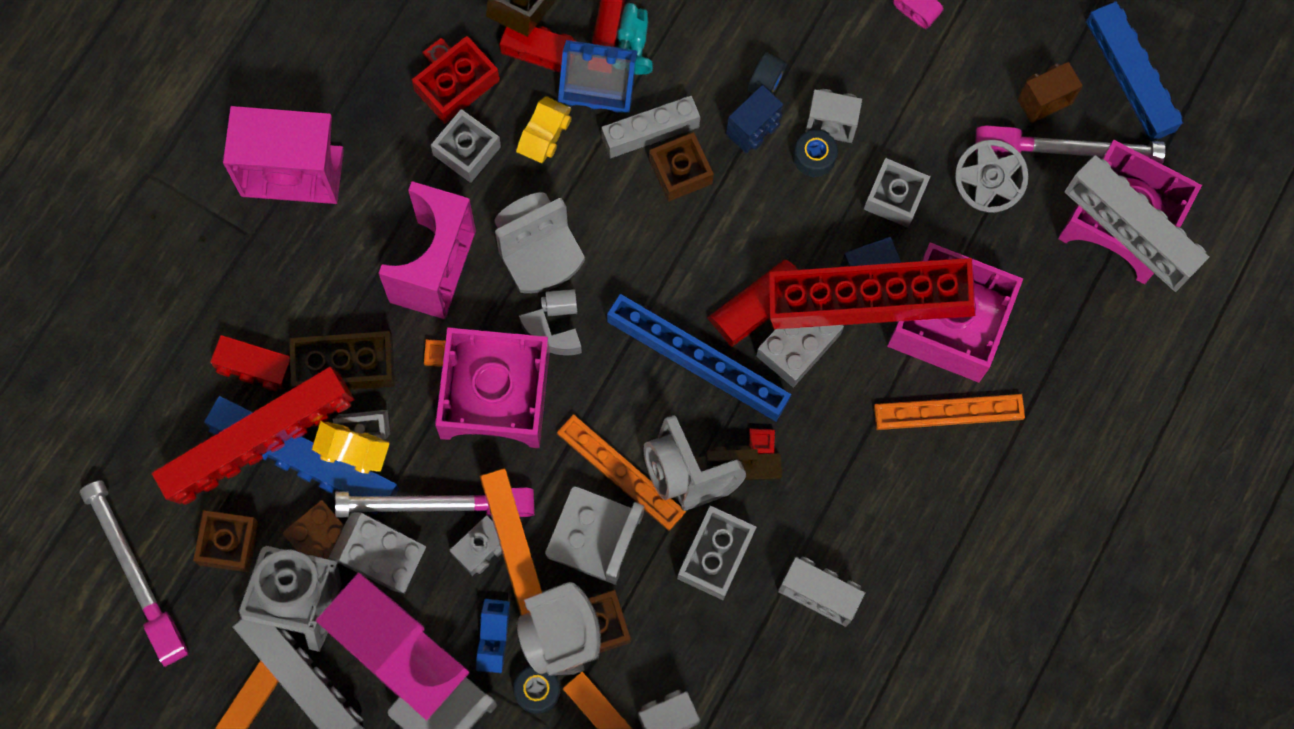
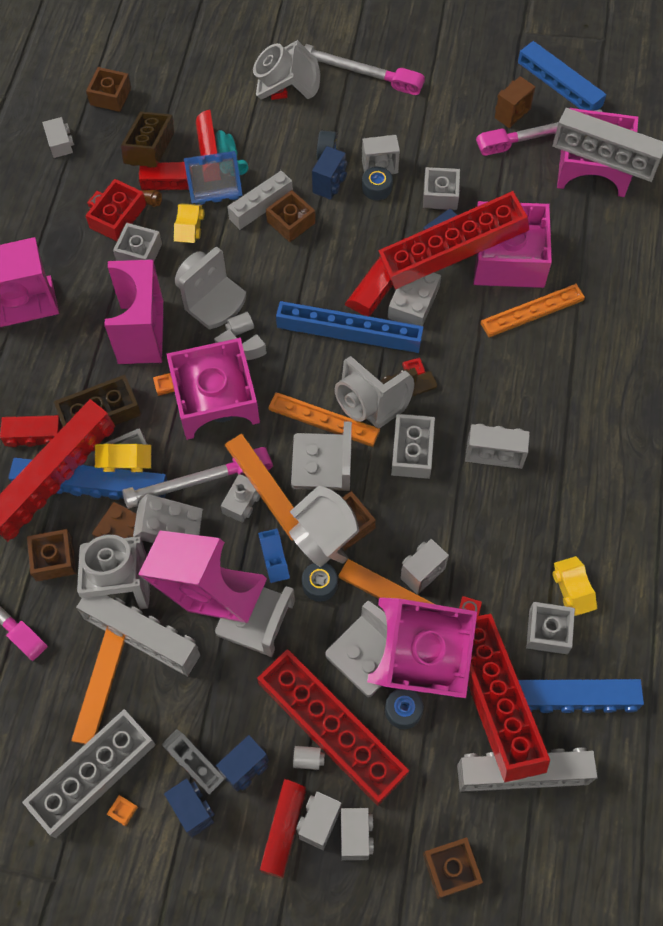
camera: 15 degrees left, 10 degrees down
light grey wheel [955,140,1028,213] -> none
none -> reddish brown cone [140,190,162,207]

